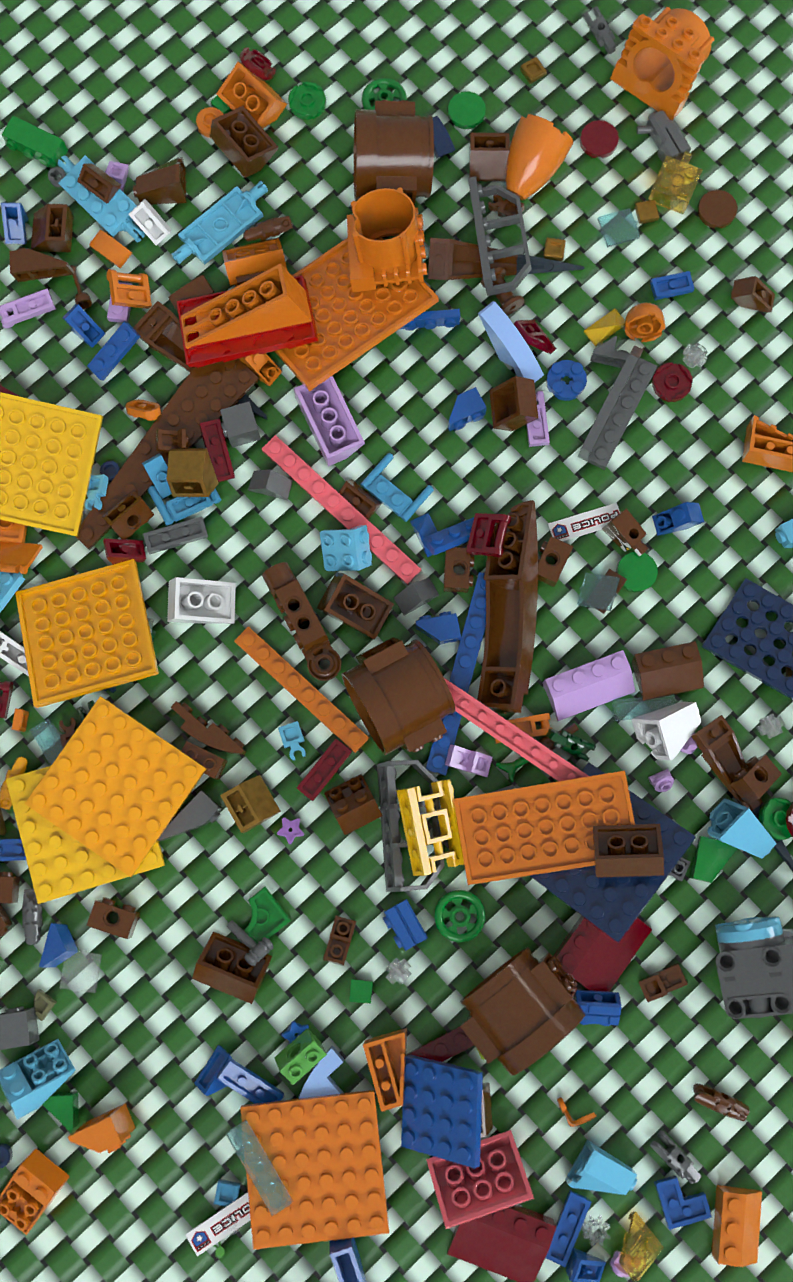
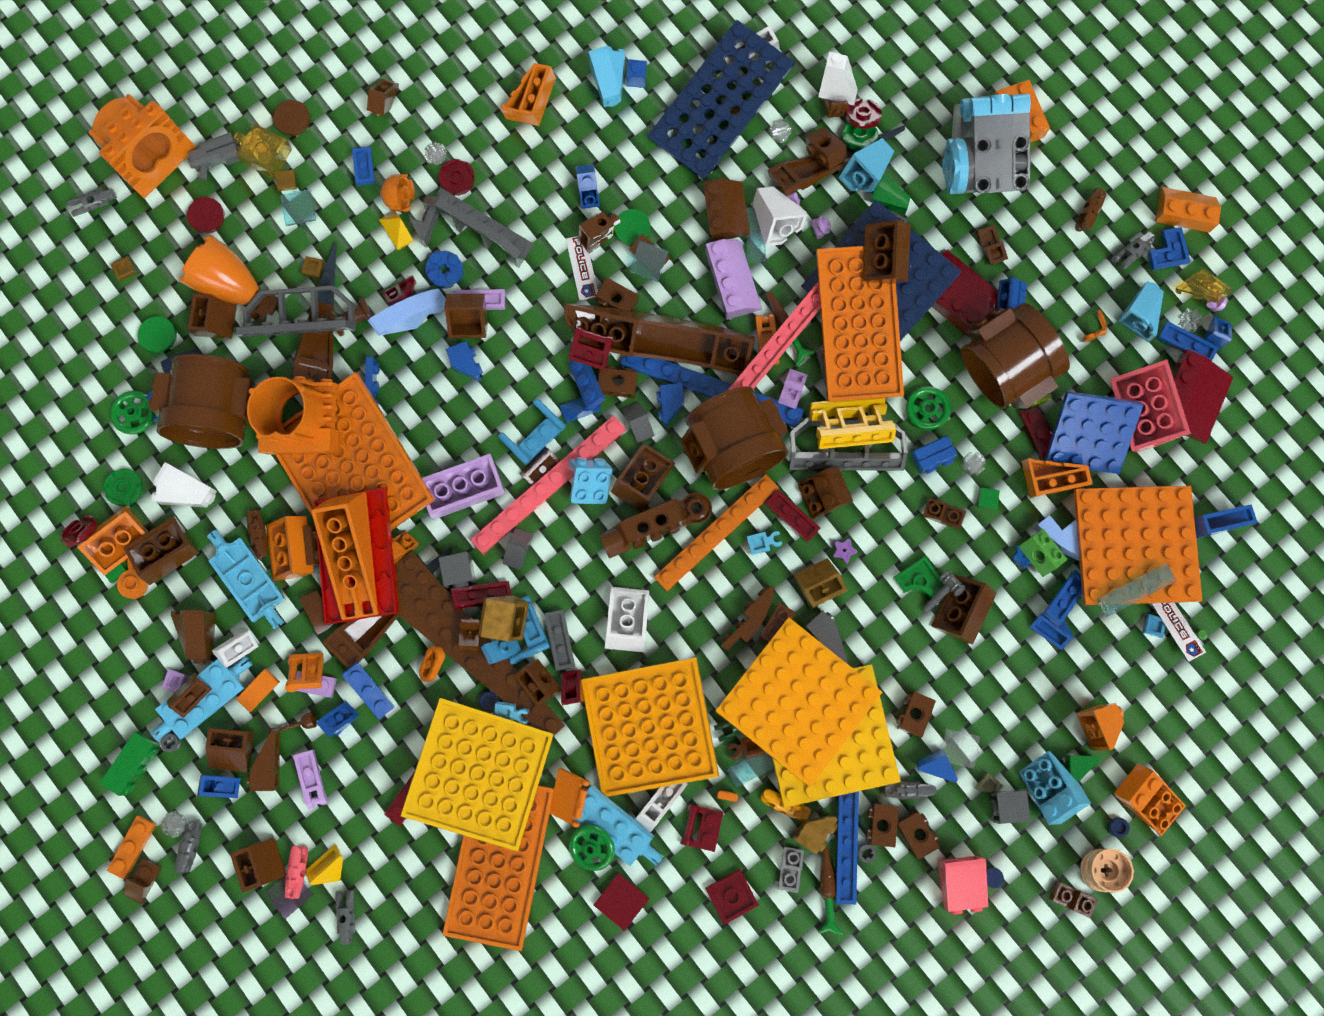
camera: 85 degrees left, 0 degrees up
dark green hinge [546,728,596,762] -> none
none -> white slope [151,462,217,508]

